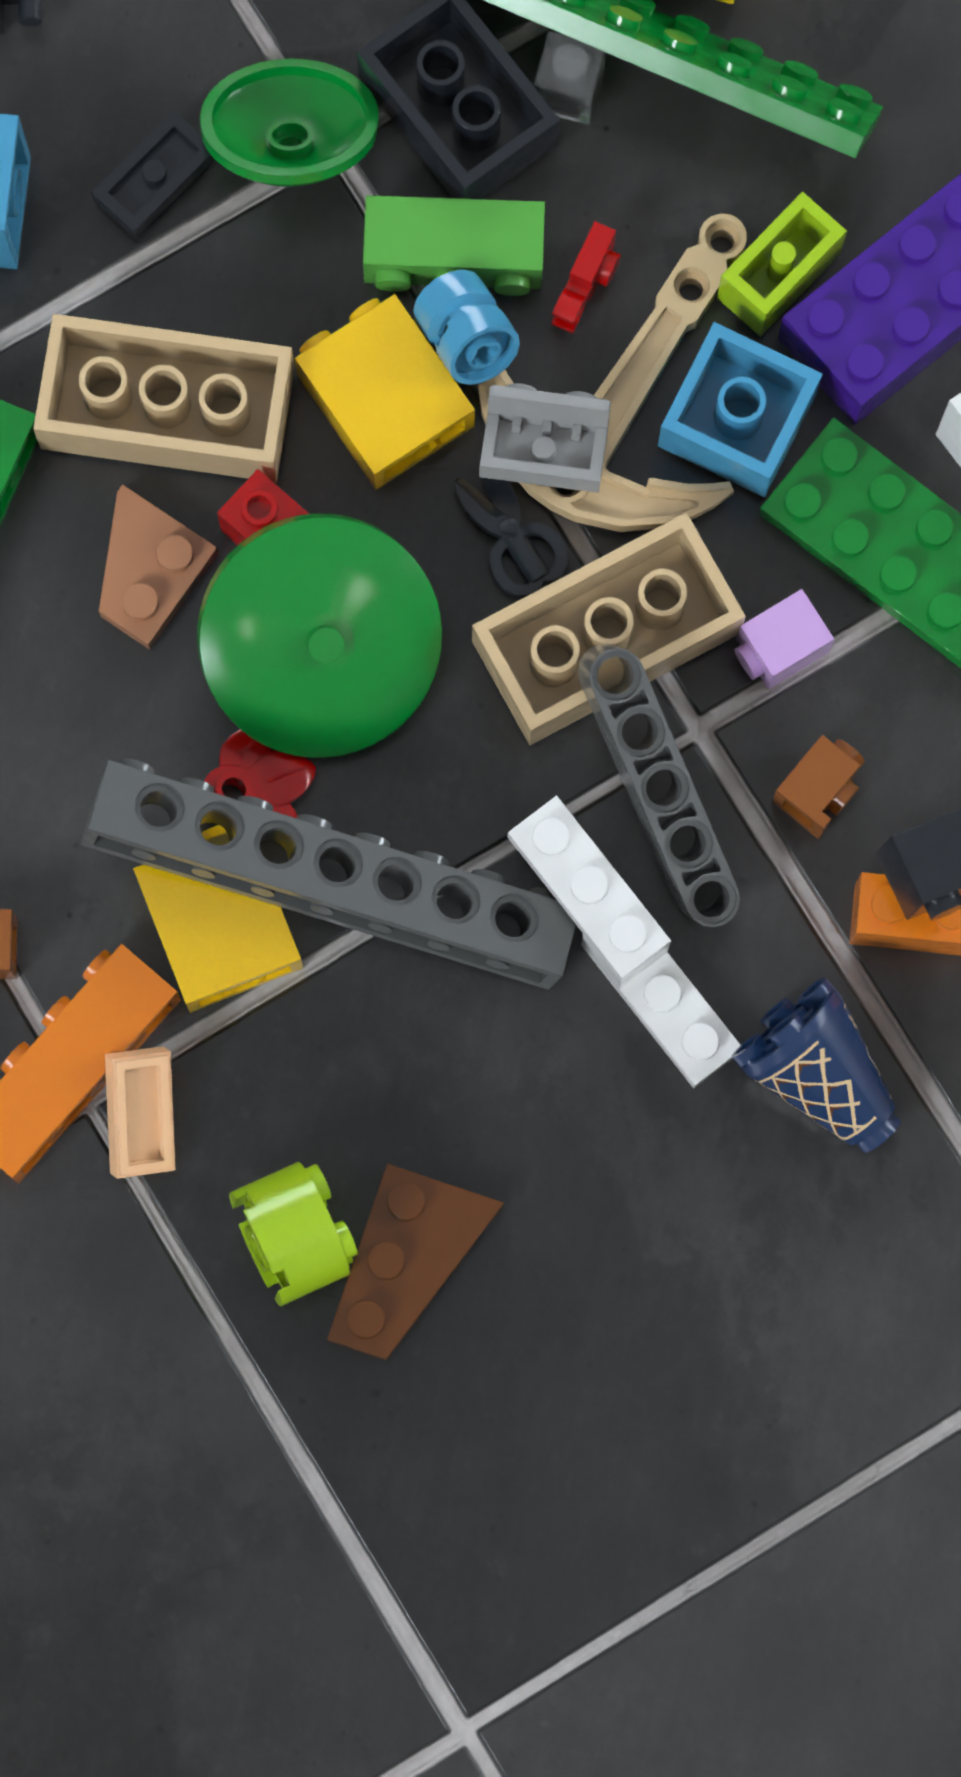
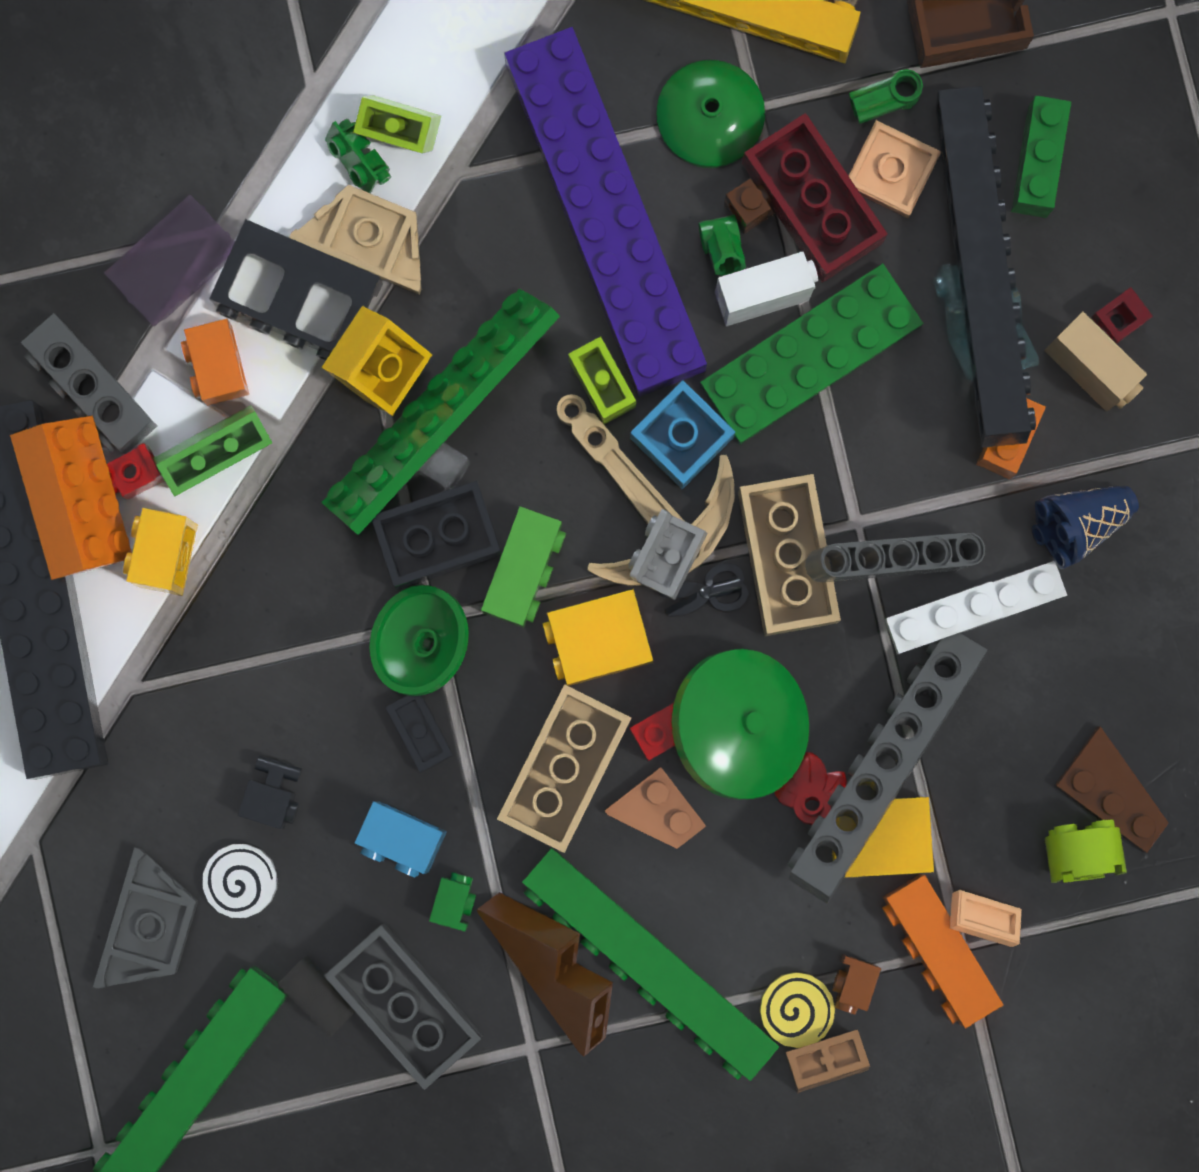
camera: 70 degrees left, 5 degrees up
dark azure wheel [413,270,520,385] -> none
red plate [551,221,621,334] -> none
lavender brick [734,589,834,690] -> none
dark orange brick [772,735,865,839] -> none

